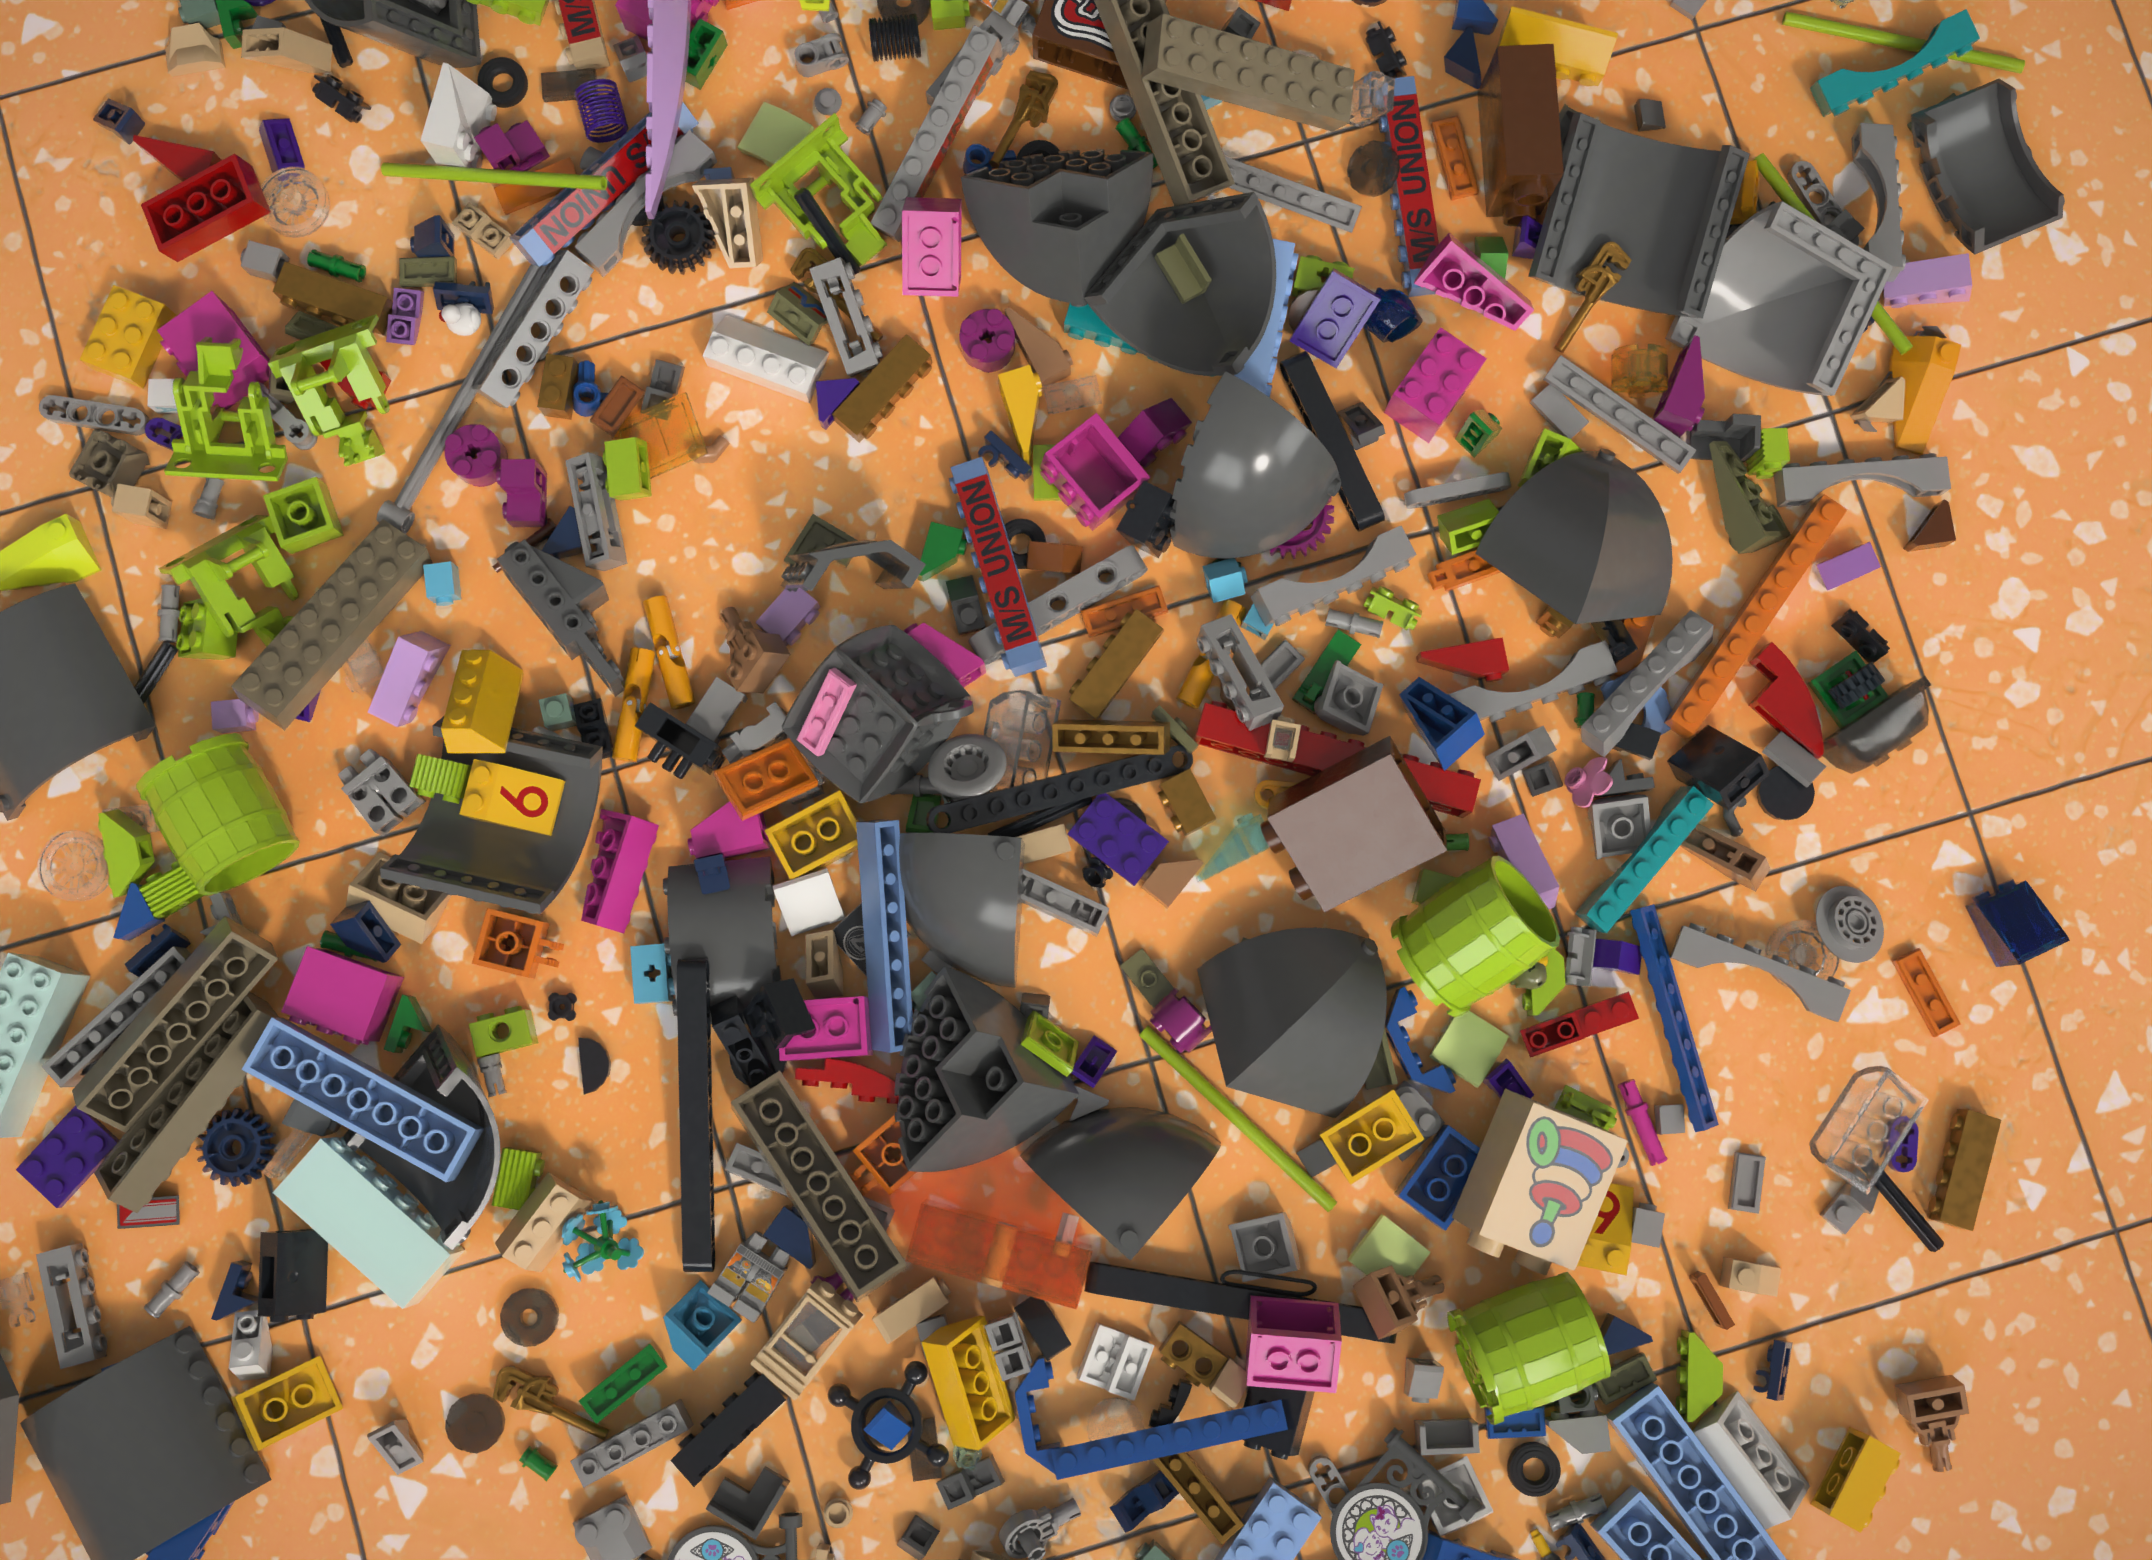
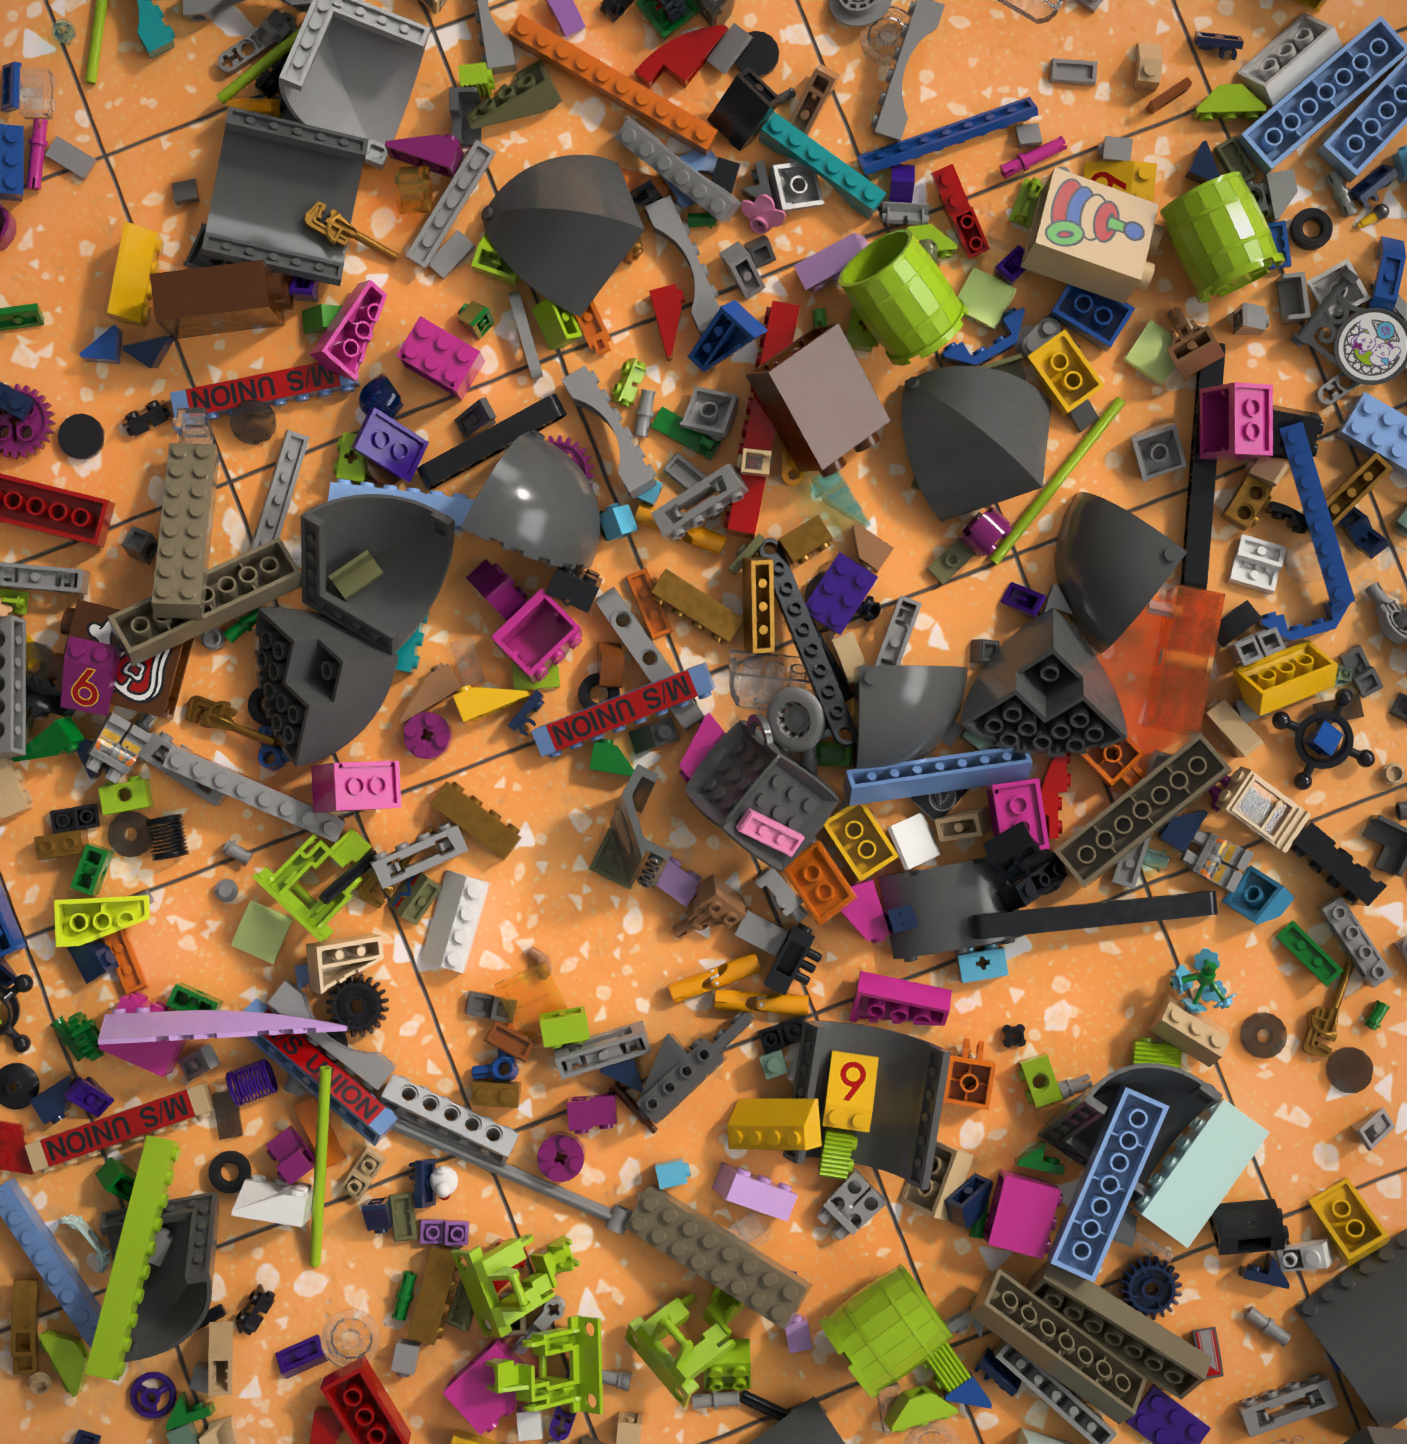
camera: 90 degrees left, 5 degrees up
lime brick [263,477,344,554] -> none
black tile [578,1038,611,1095] -> none
light grey piece [794,33,849,78] -> none
dark purple slope [816,378,860,430] -> none
lime tile [1021,1010,1079,1077] -> none
black piece [1220,1270,1317,1296] -> none
orange tile [1431,115,1479,201] -> none
none -> clear light blue hose [1143,848,1170,873]

